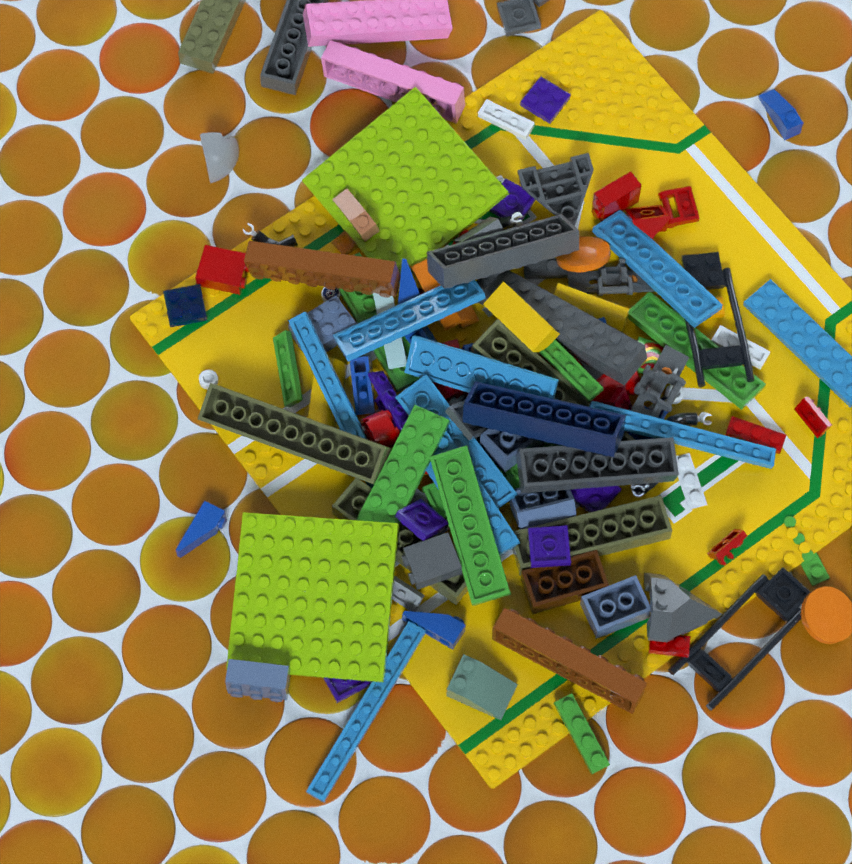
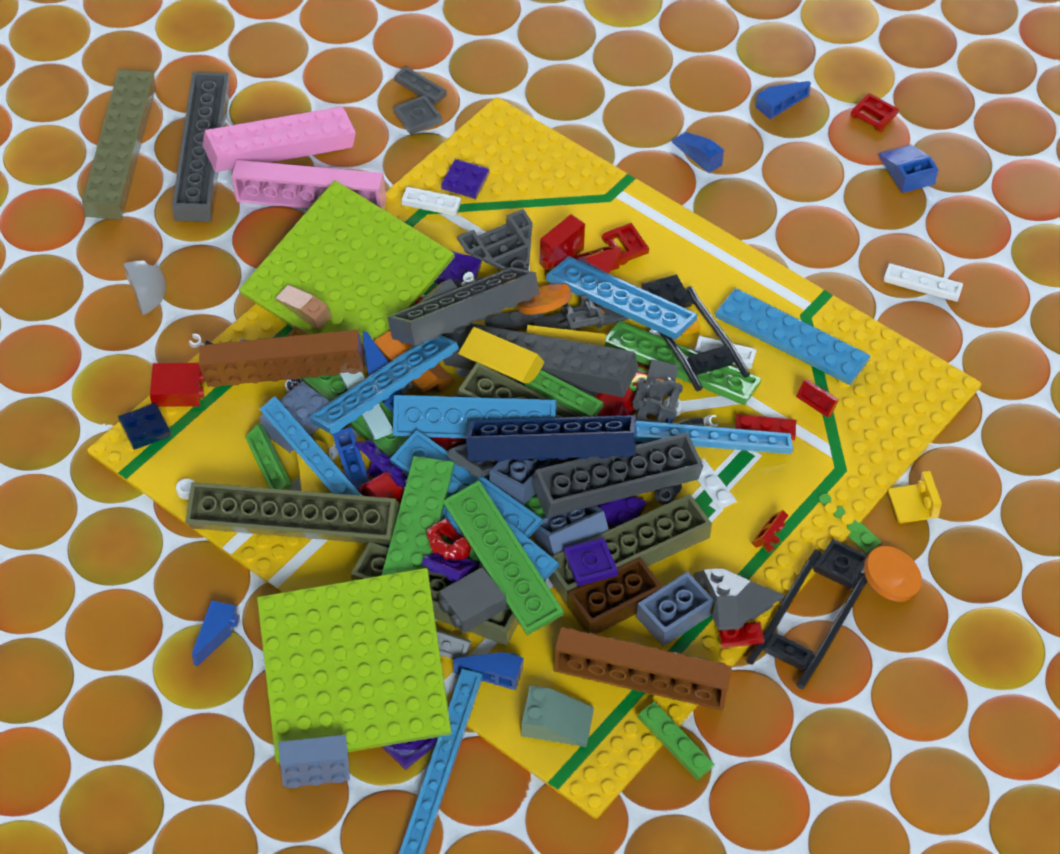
camera: 15 degrees left, 15 degrees down
none -> red piece [426,519,471,561]

